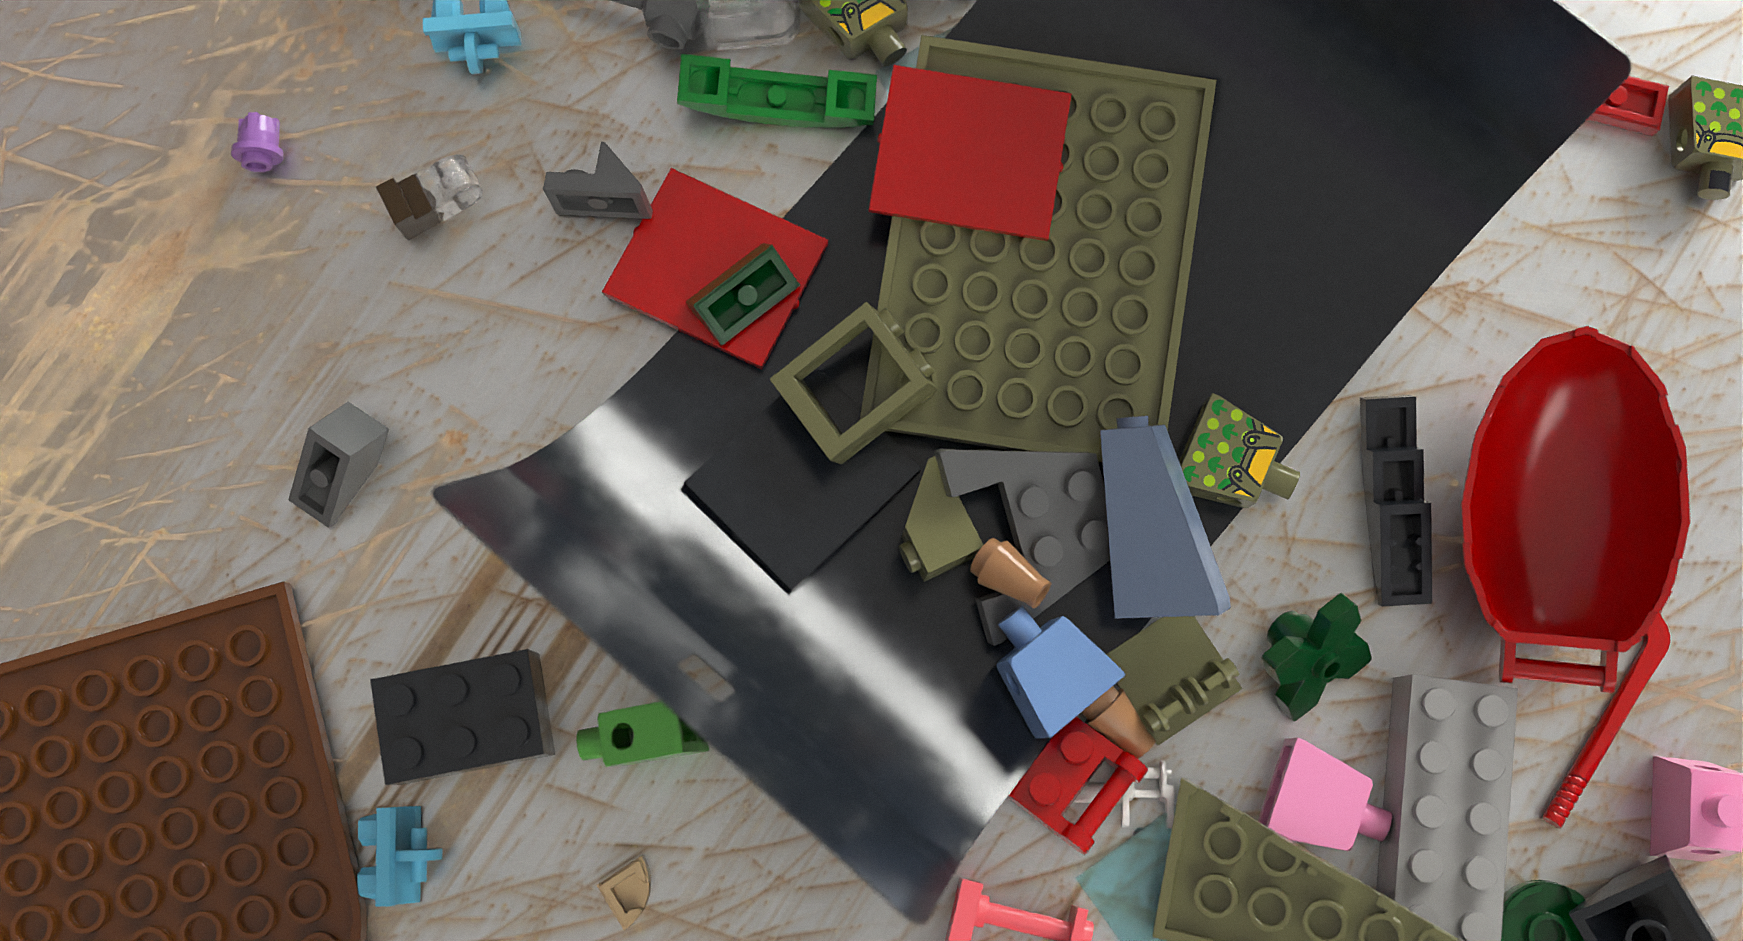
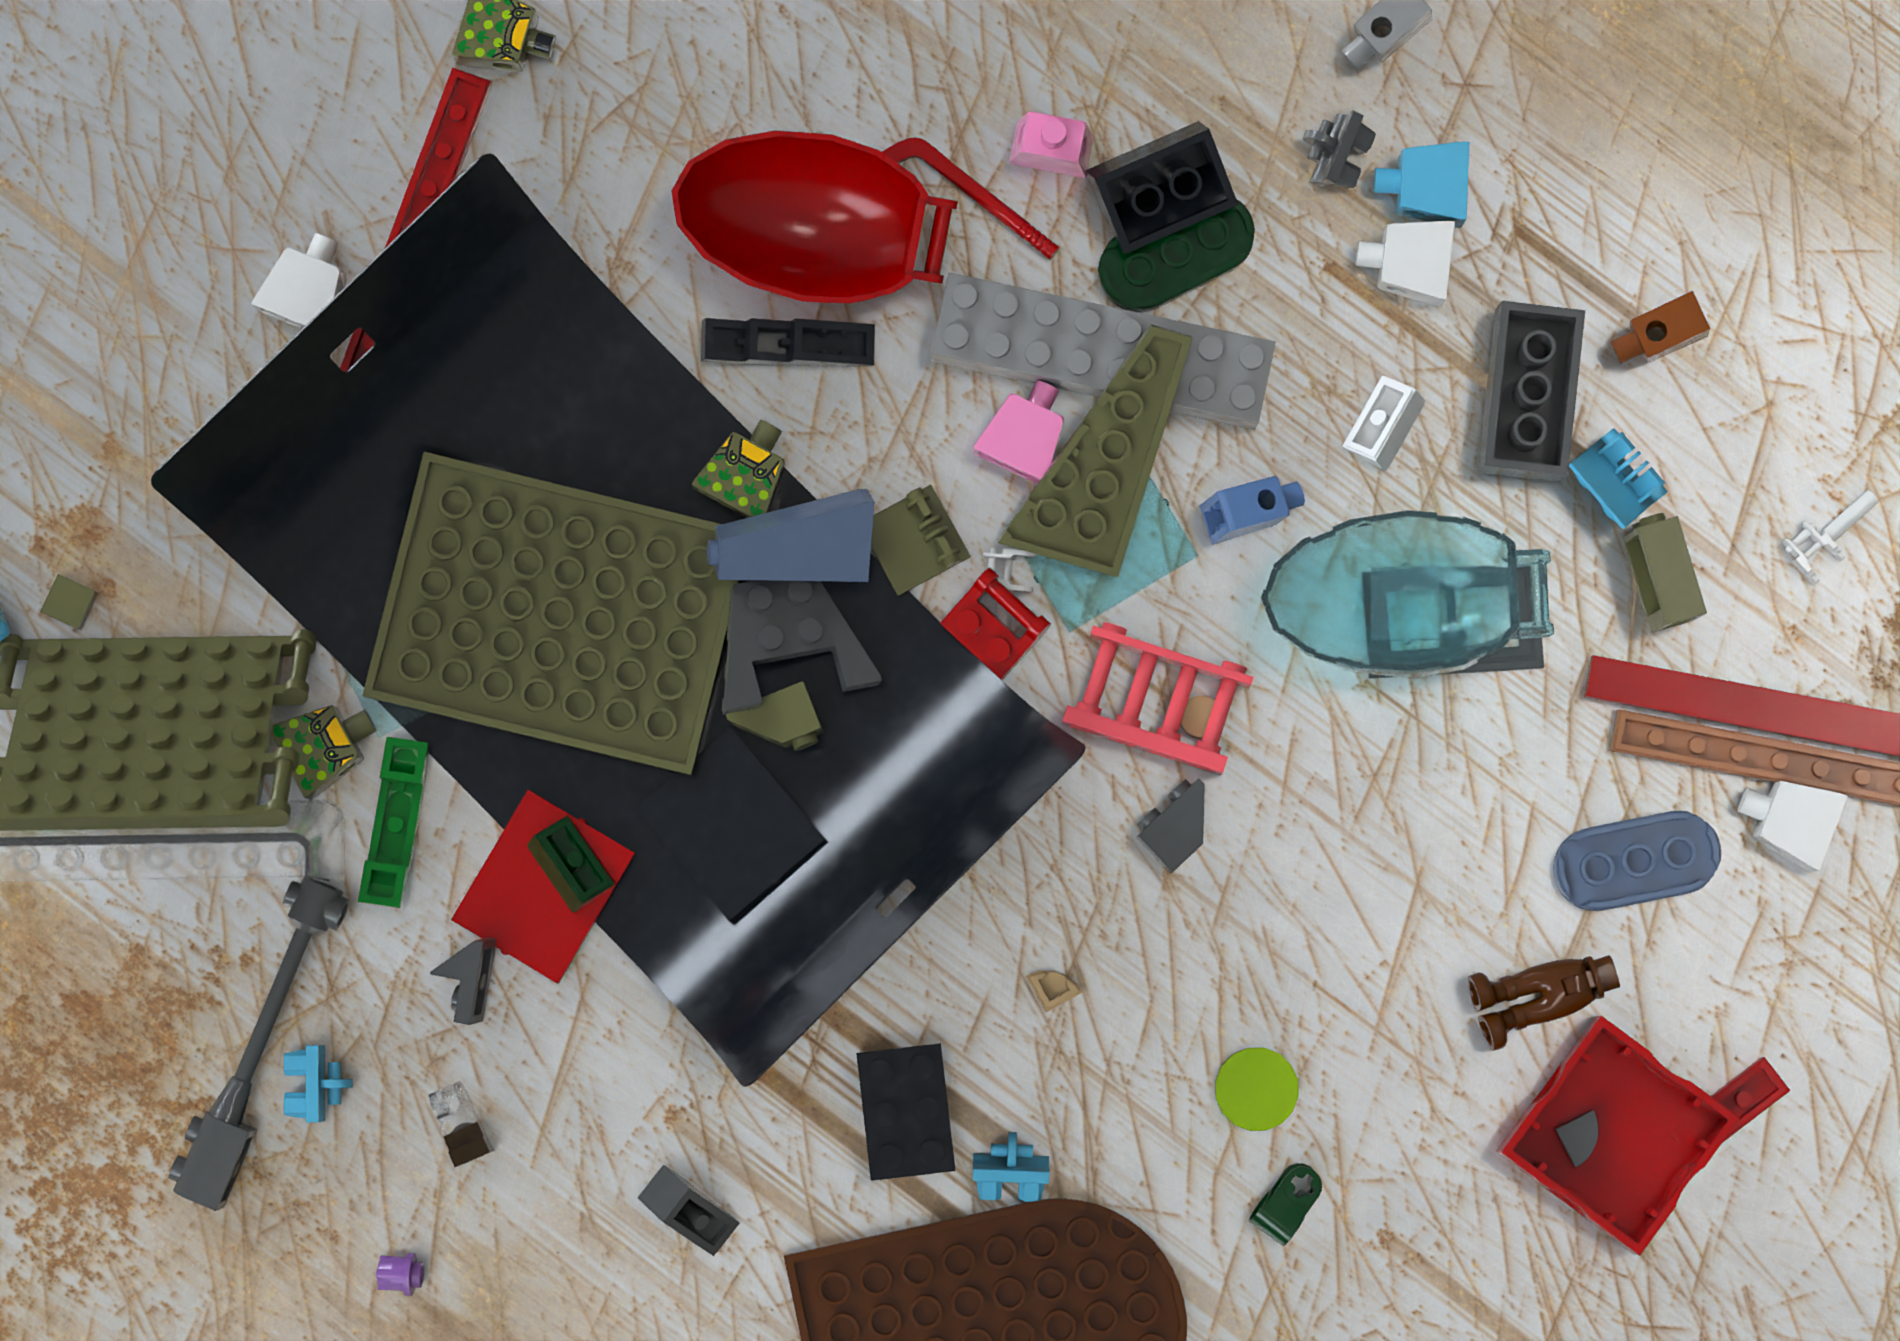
camera: 85 degrees left, 5 degrees up
bright green torso [576,701,709,767] -> none
olive window [770,302,937,465] -> none
red piece [869,65,1072,241] -> none
medium nougat cone [970,538,1051,609] -> none
medium blue torso [996,605,1125,738] -> none
medium nougat cone [1081,686,1156,759] -> none
dark green plant [1262,593,1372,721] -> none

